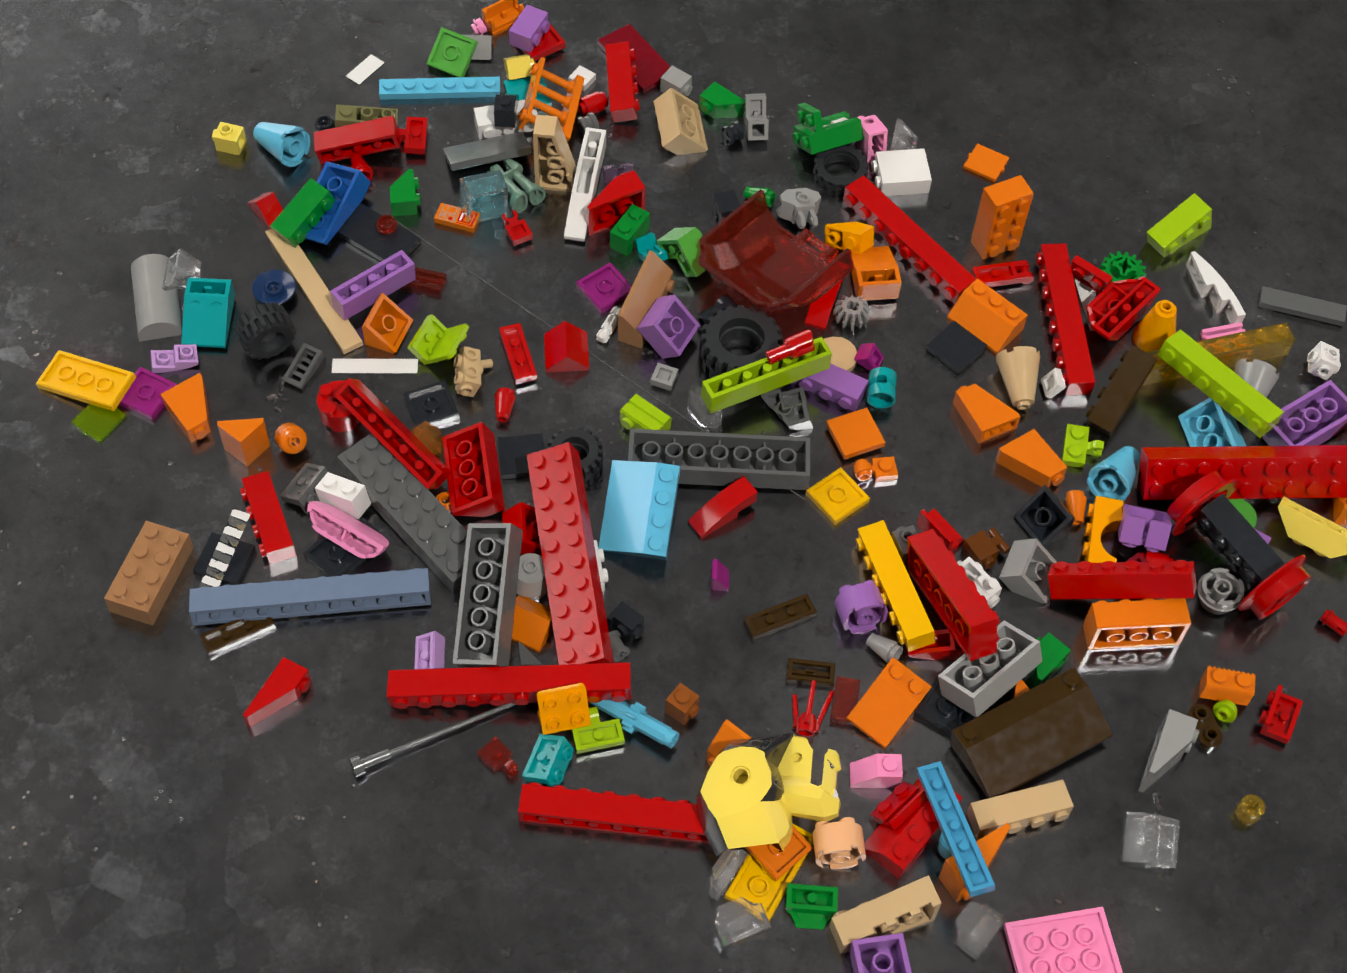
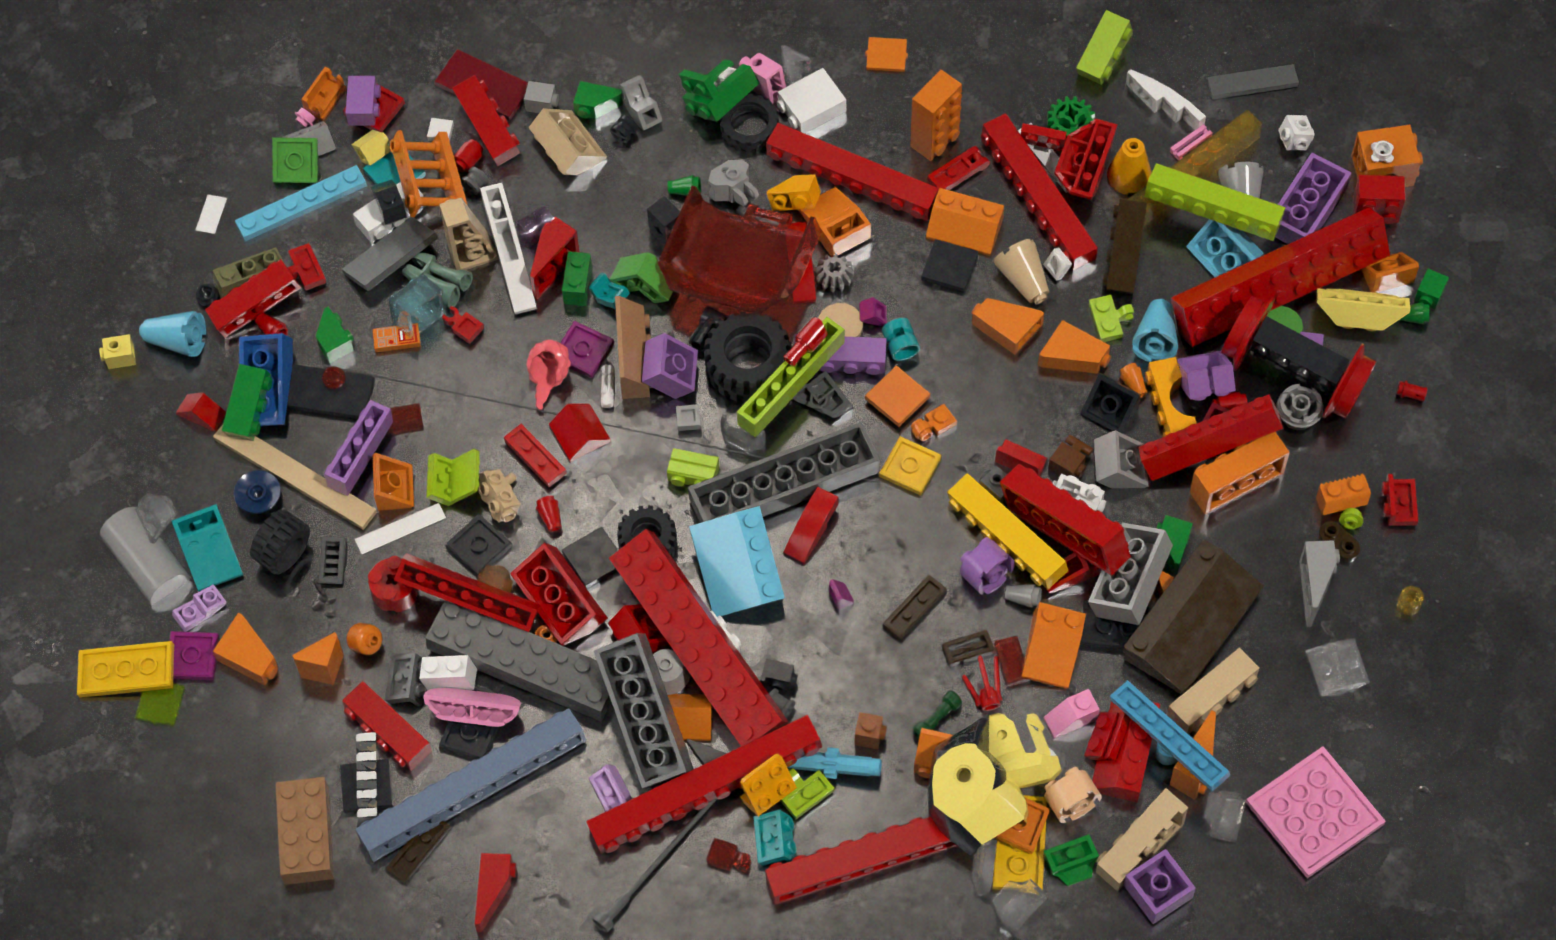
camera: 20 degrees left, 5 degrees up
none -> coral hair [526,339,571,410]
none -> dark green piece [912,691,962,739]

